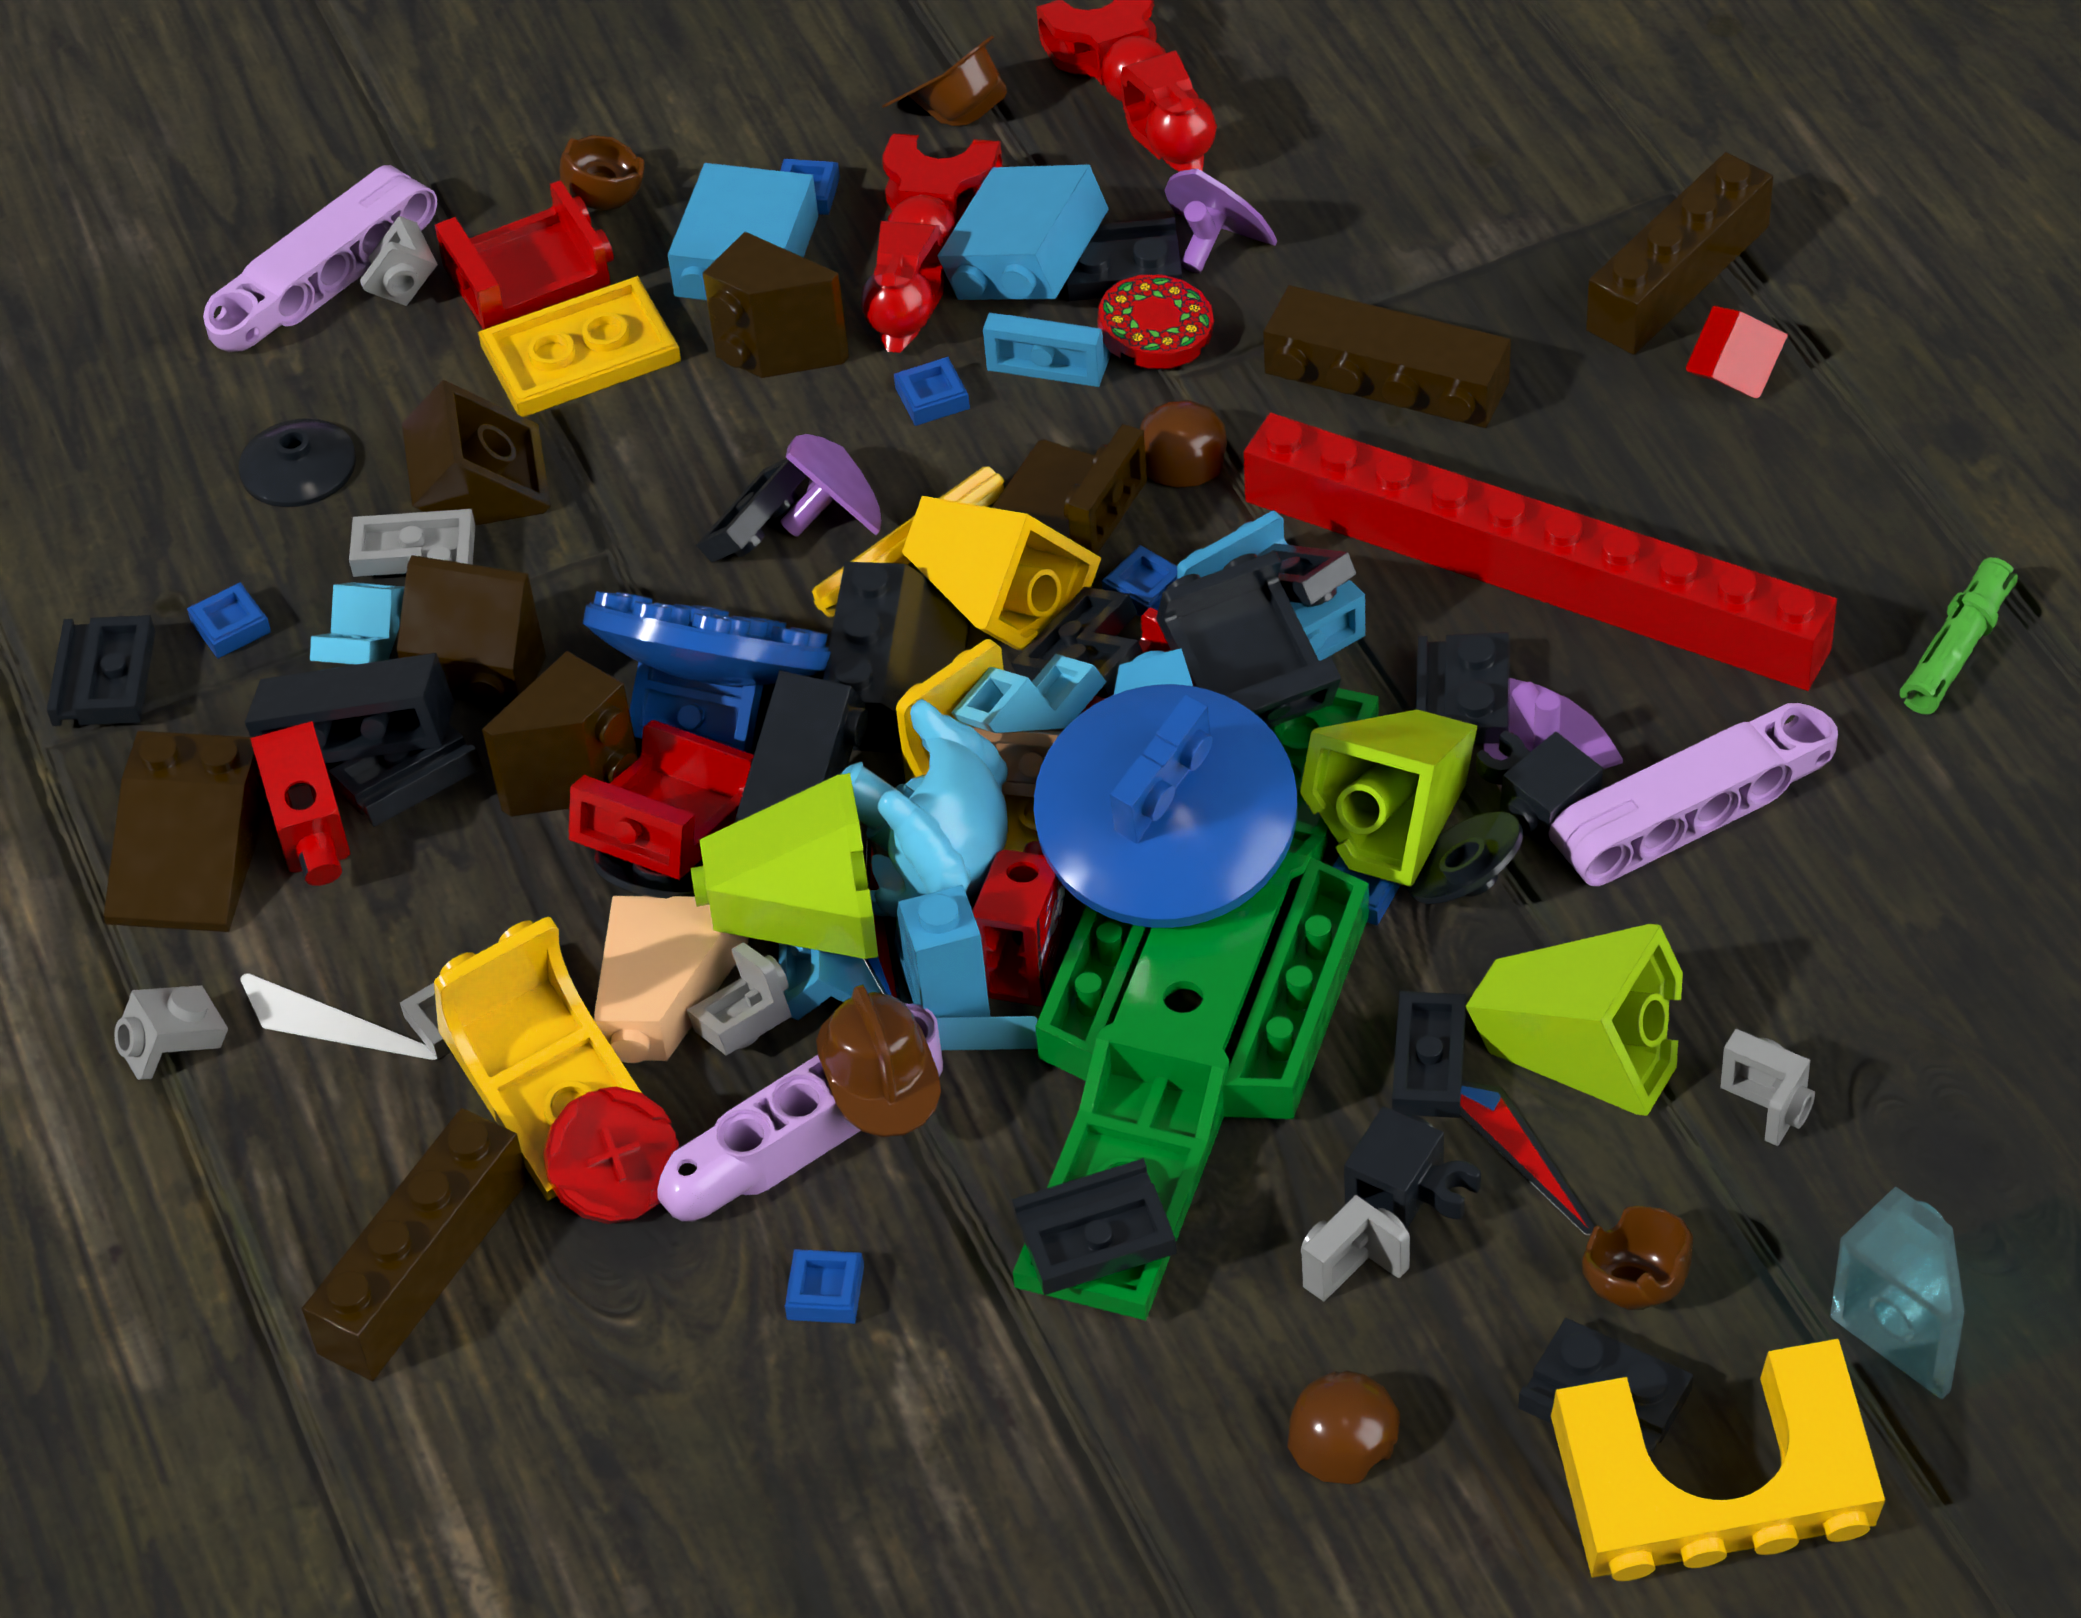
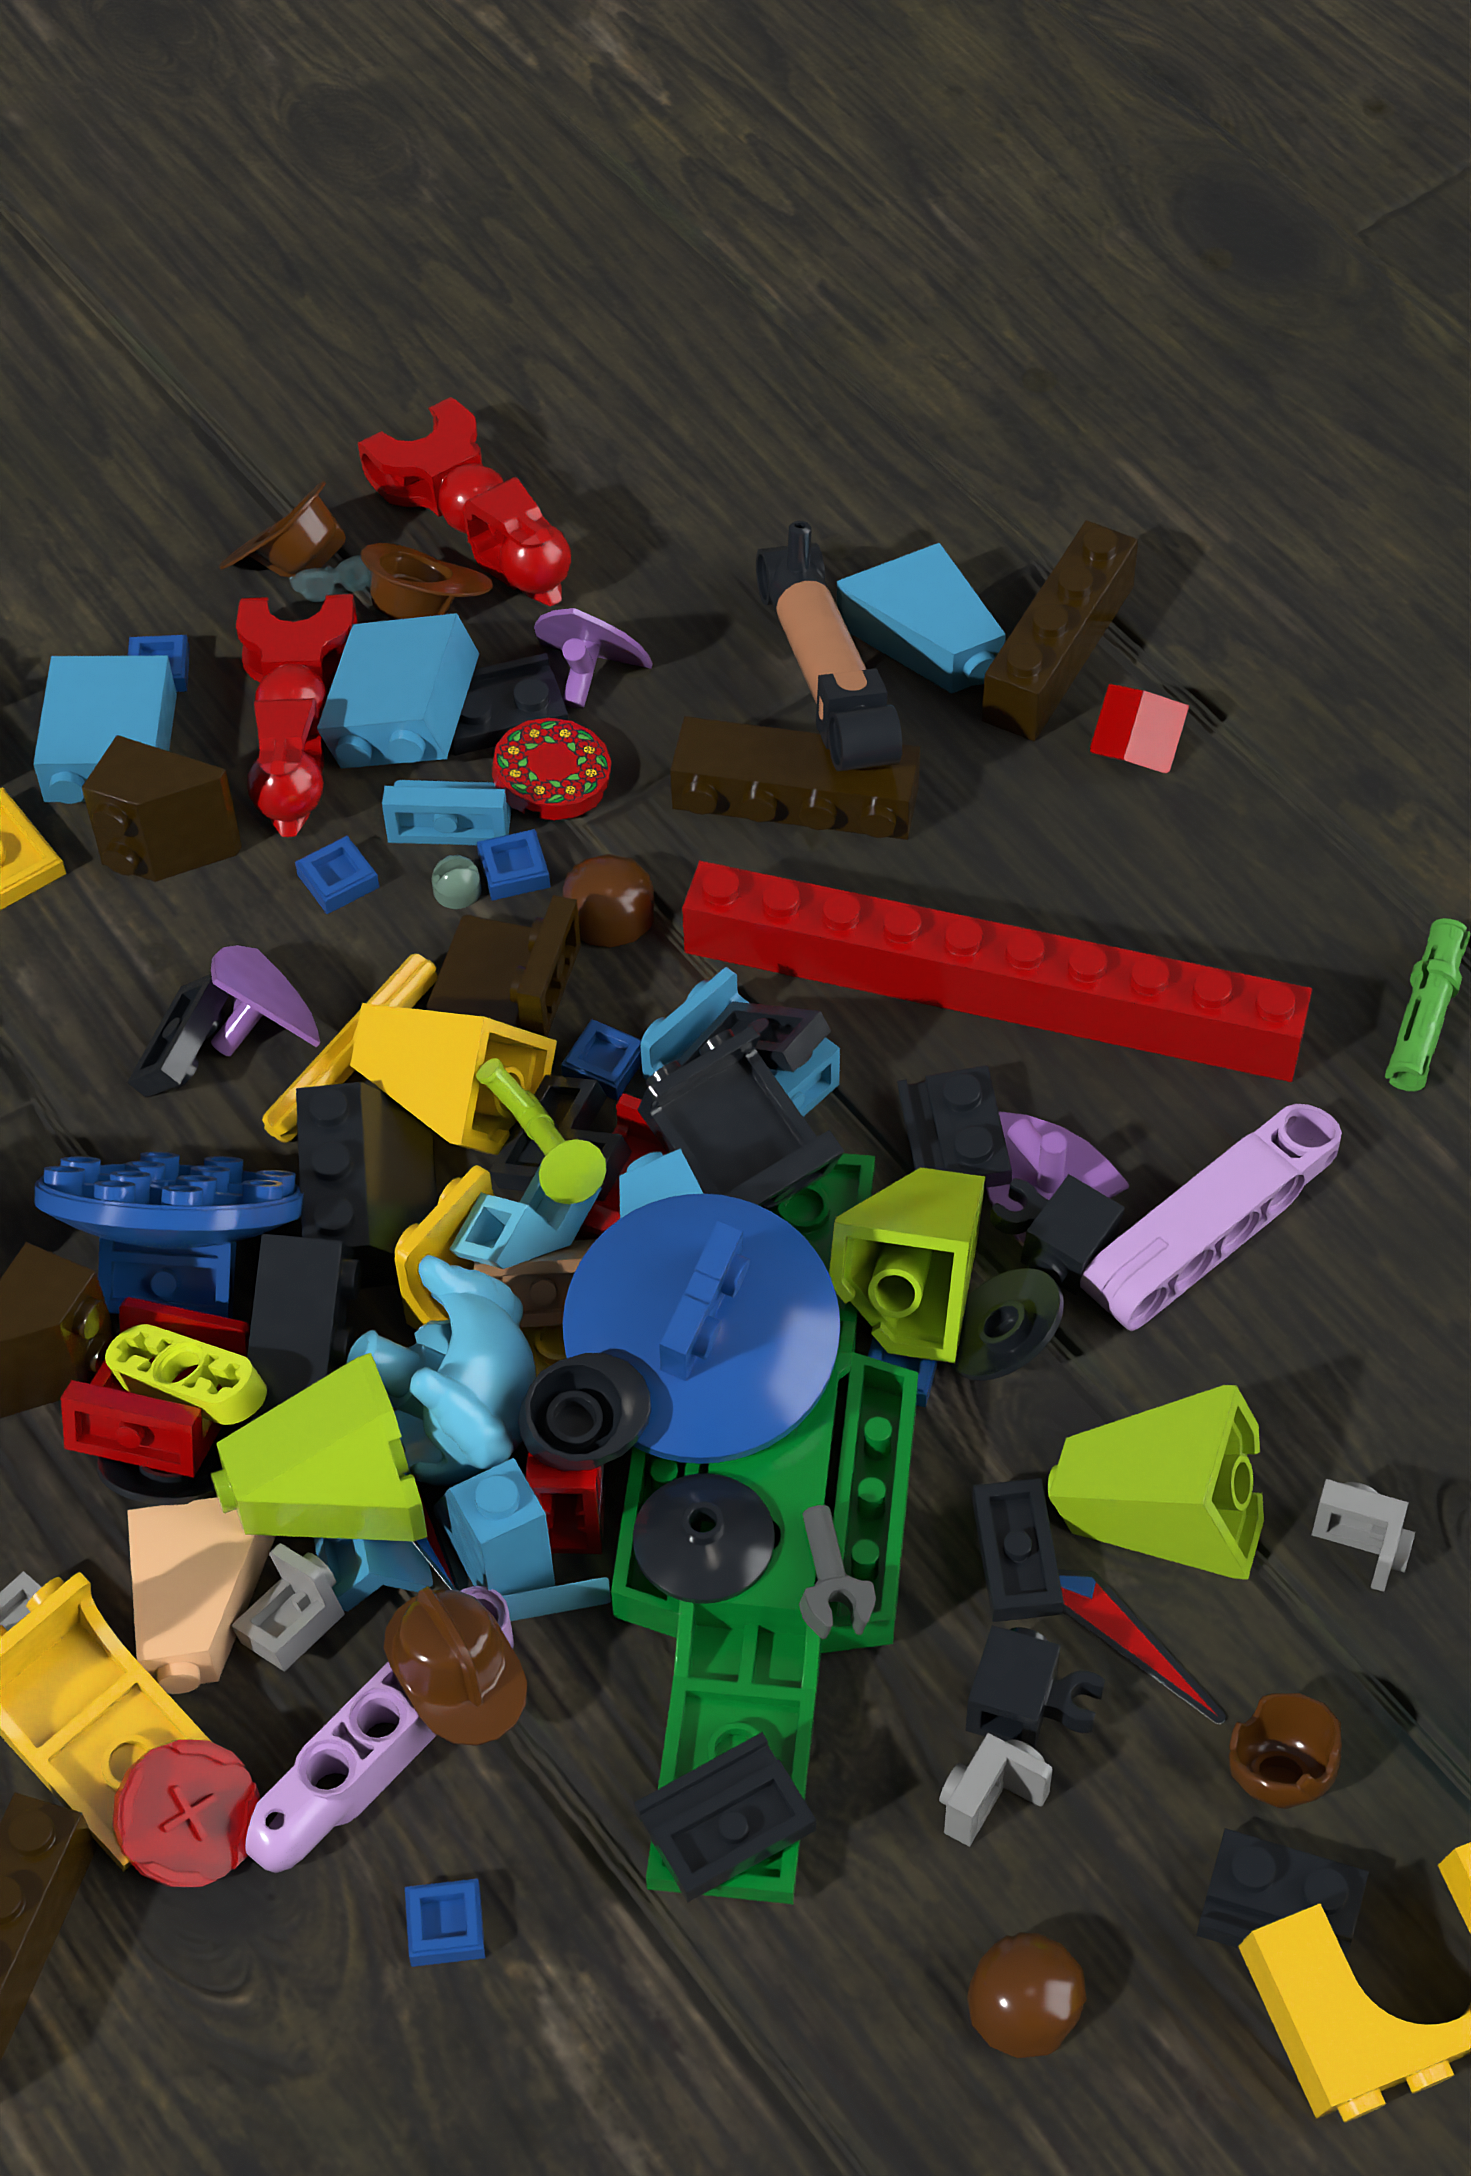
camera: 15 degrees left, 5 degrees up
none -> neon yellow beam [105,1324,267,1425]
none -> clear light blue piece [289,555,372,602]
none -> reddish brown piece [361,543,493,620]
none -> sand green hinge [432,855,482,909]
none -> lime piece [476,1058,606,1205]
none -> blue tile [477,829,550,901]
none -> black hat [518,1353,652,1472]
none -> black dish [633,1473,775,1604]
none -> black piece [756,521,902,771]
none -> dark grey bar [799,1505,876,1639]
none -> dark azure slope [837,543,1006,693]

